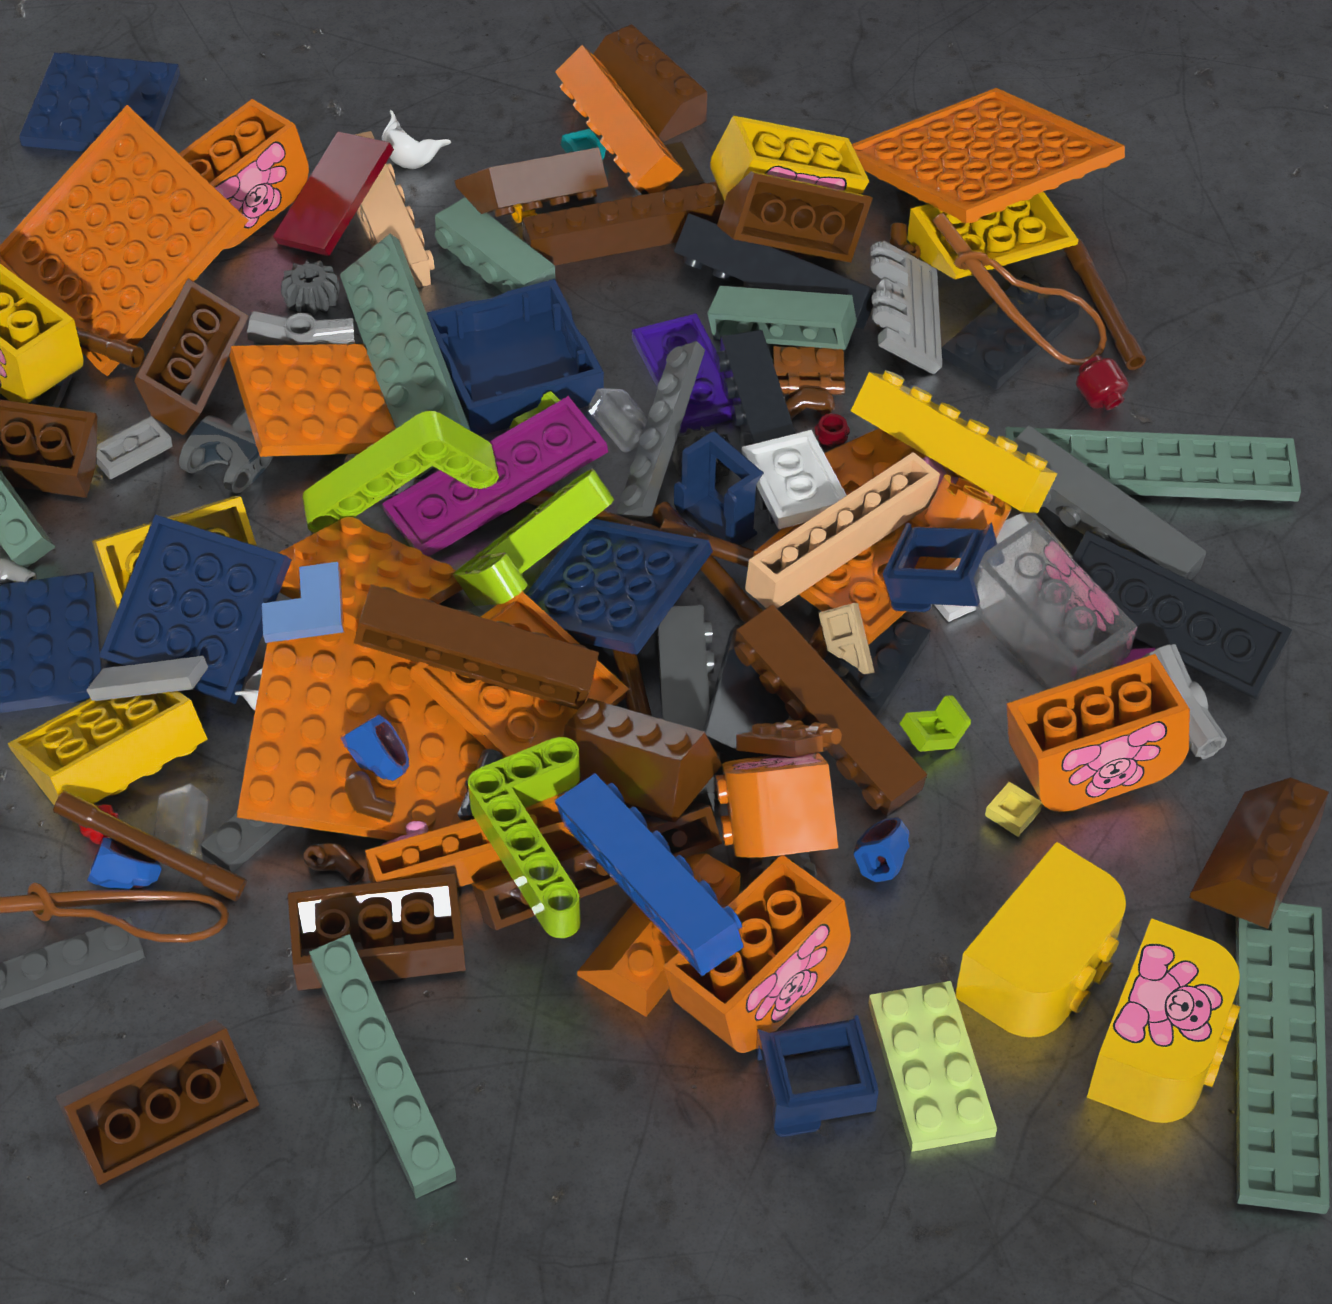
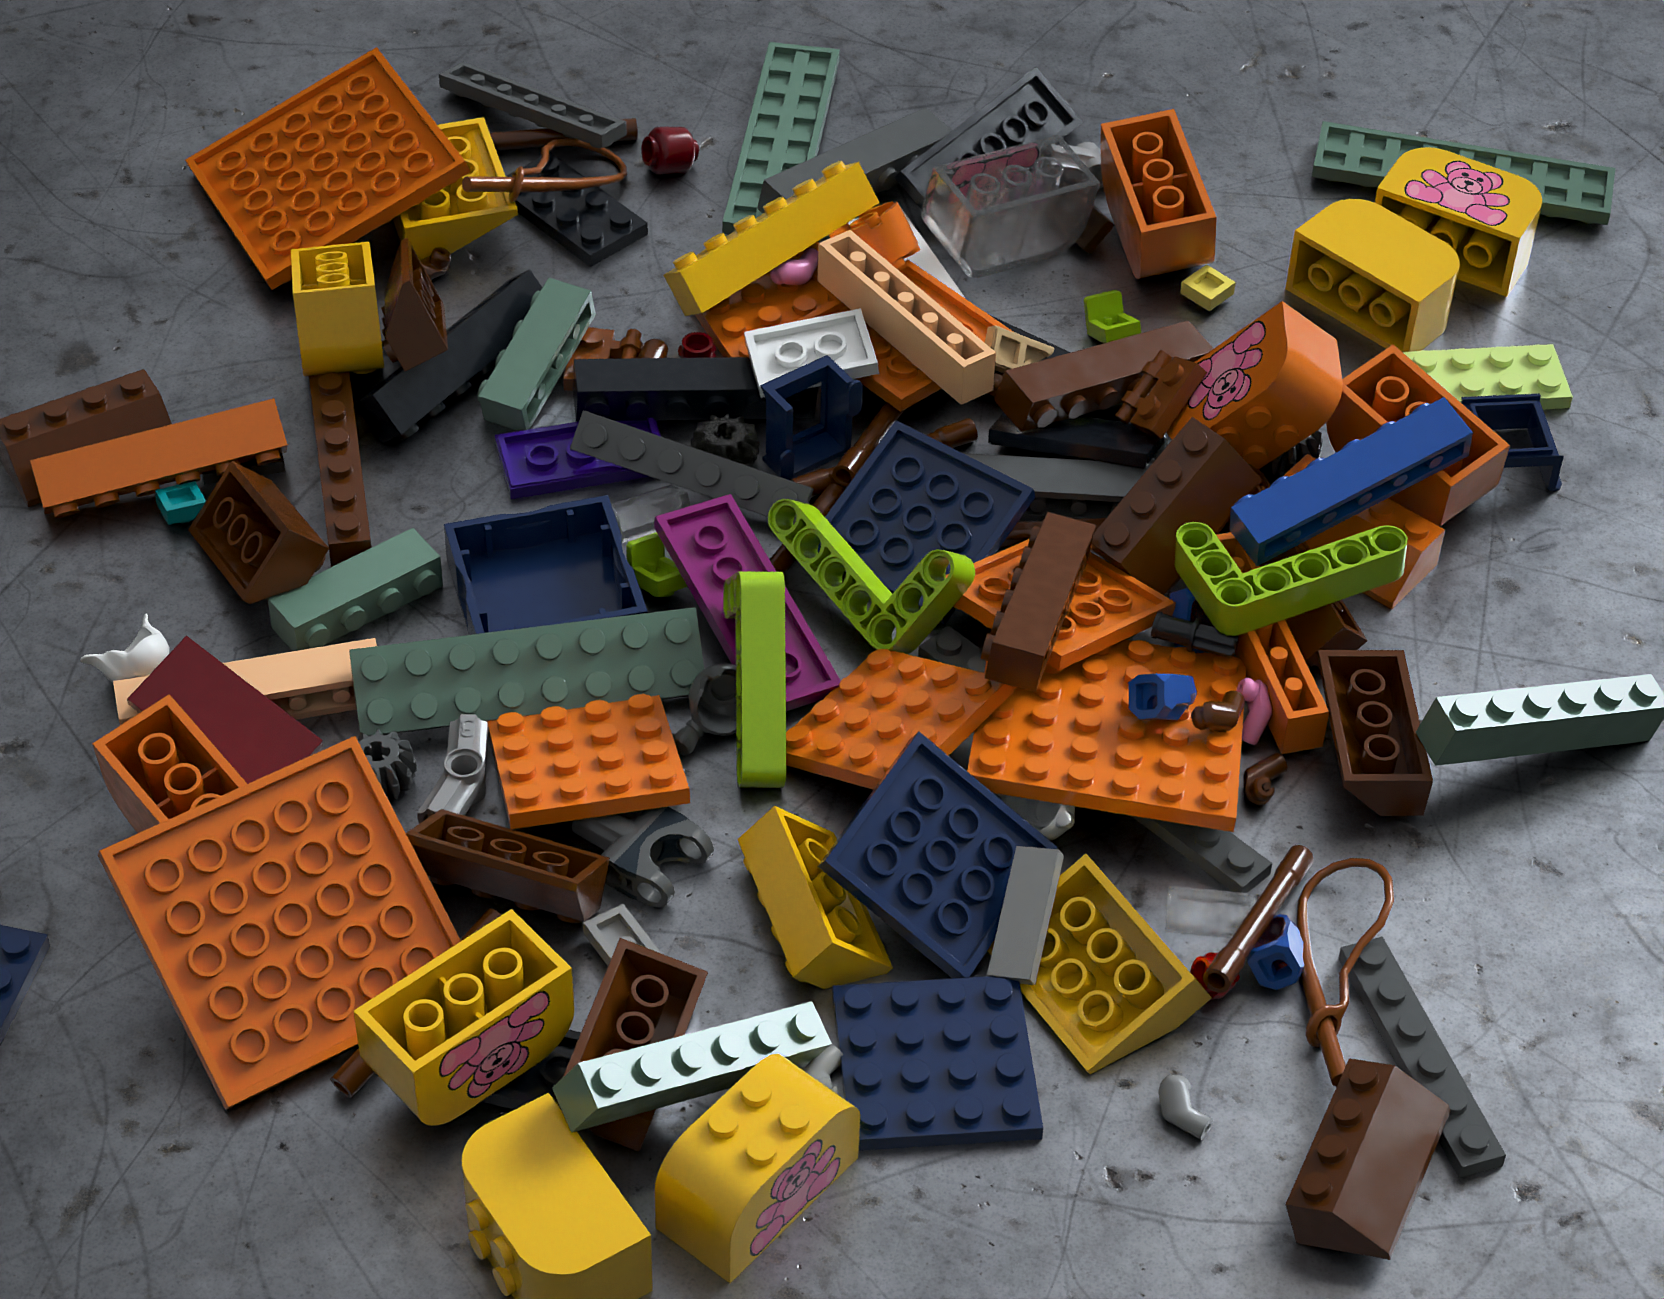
camera: 85 degrees left, 5 degrees down
reddish brown slope [55,1019,259,1185] -> none
medium blue tile [262,562,344,643] -> none
light grey hinge [870,240,942,374] -> none
dark blue piece [883,522,1002,612] -> none
reddish brown slope [1189,777,1329,929] -> none
none -> dark grey plate [439,61,627,148]

